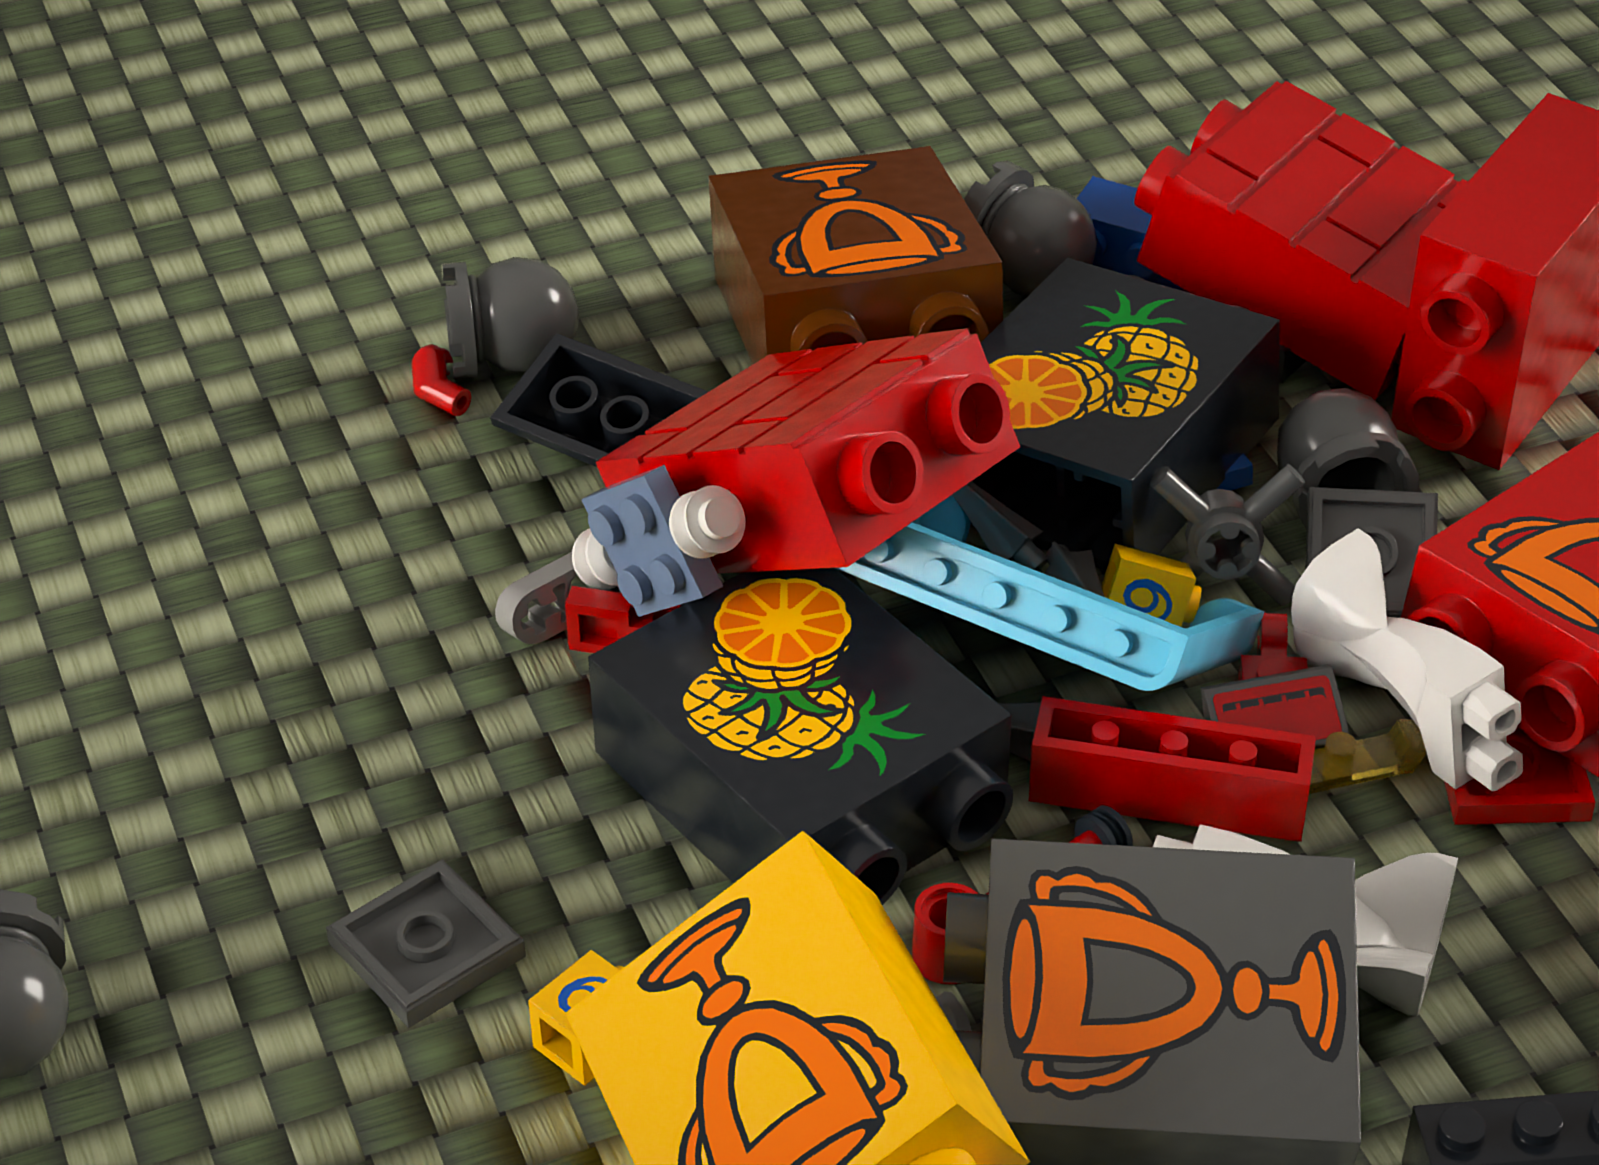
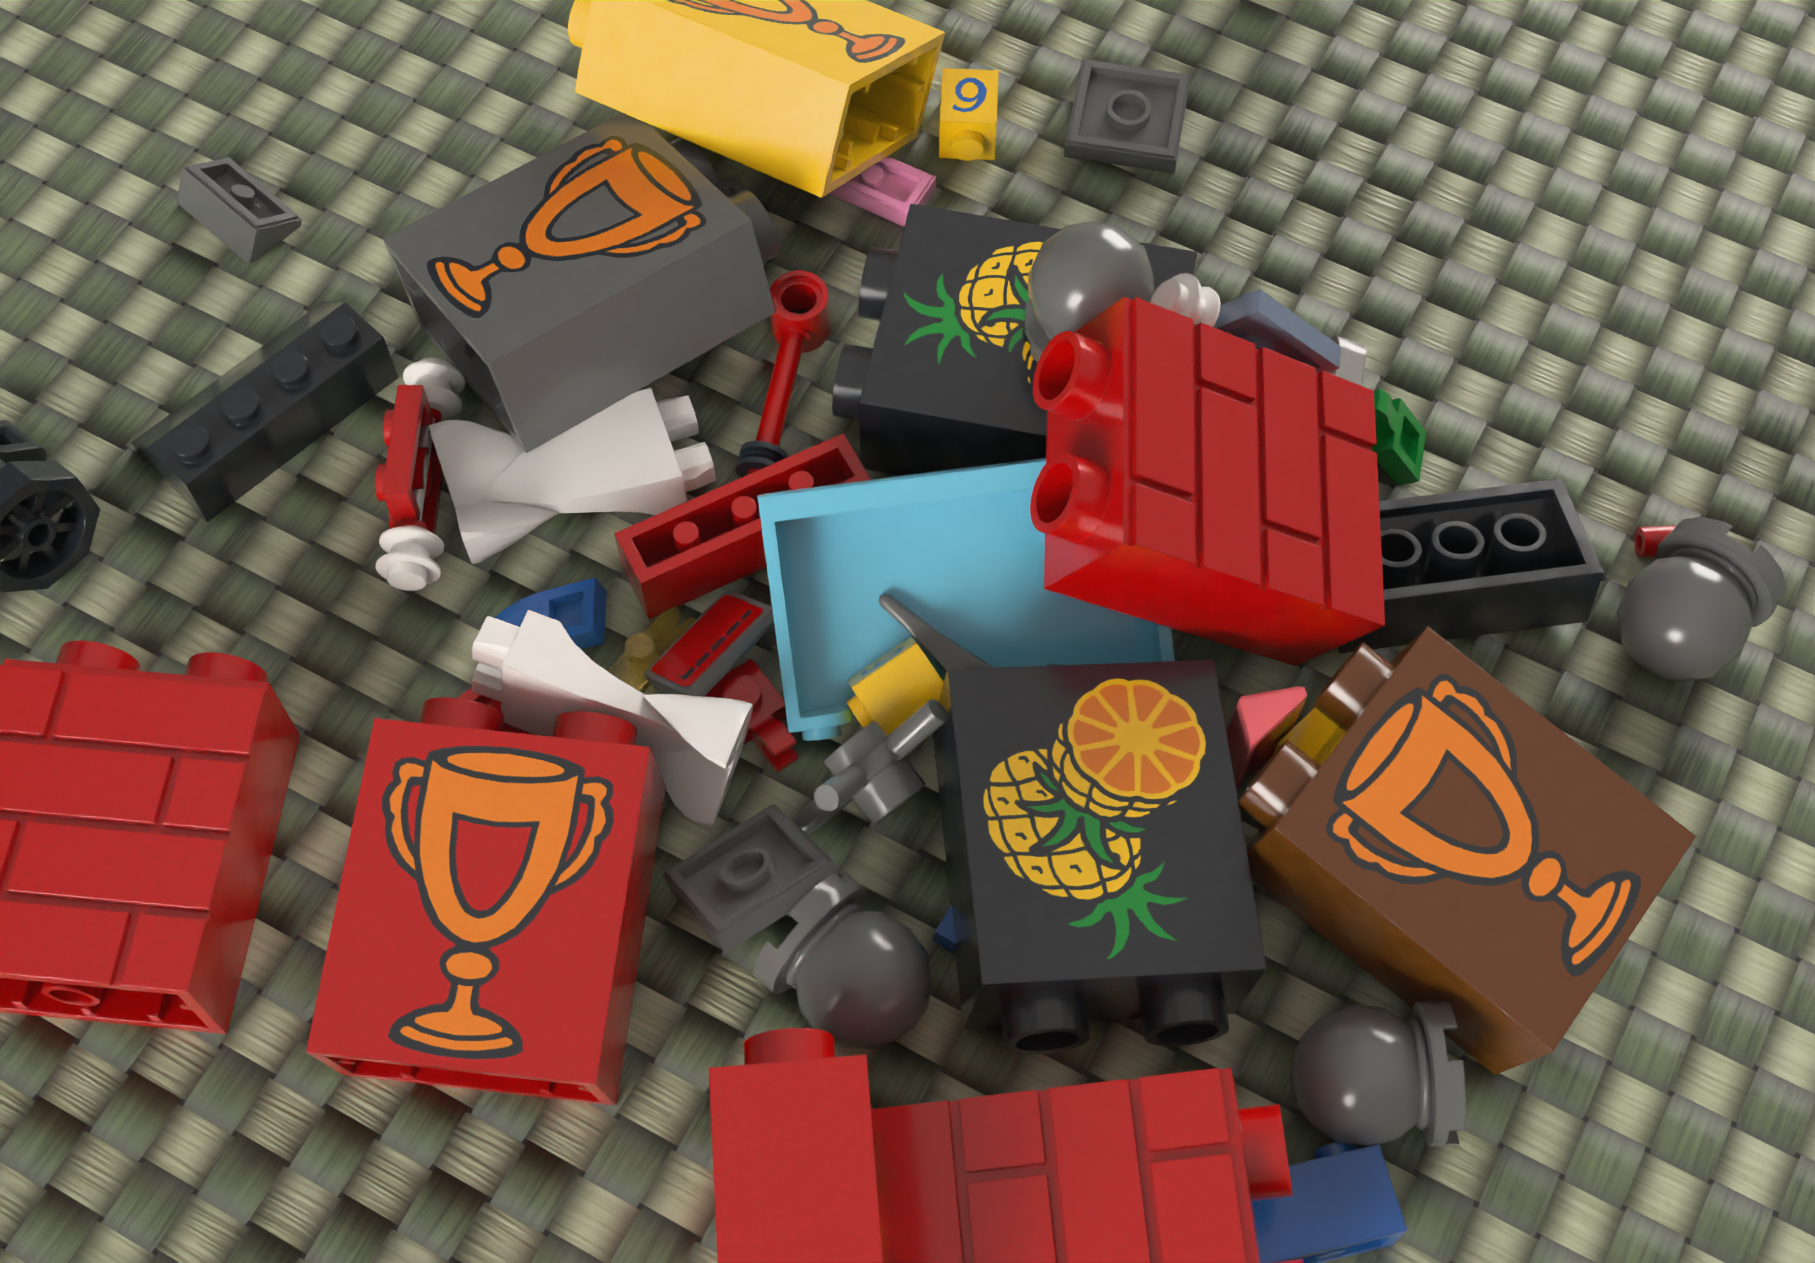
camera: 140 degrees right, 20 degrees up
none -> plate [375,357,465,591]
none -> blue plate [494,578,607,649]
none -> dark grey tile [1024,221,1155,362]
none -> green plate [1372,389,1426,485]

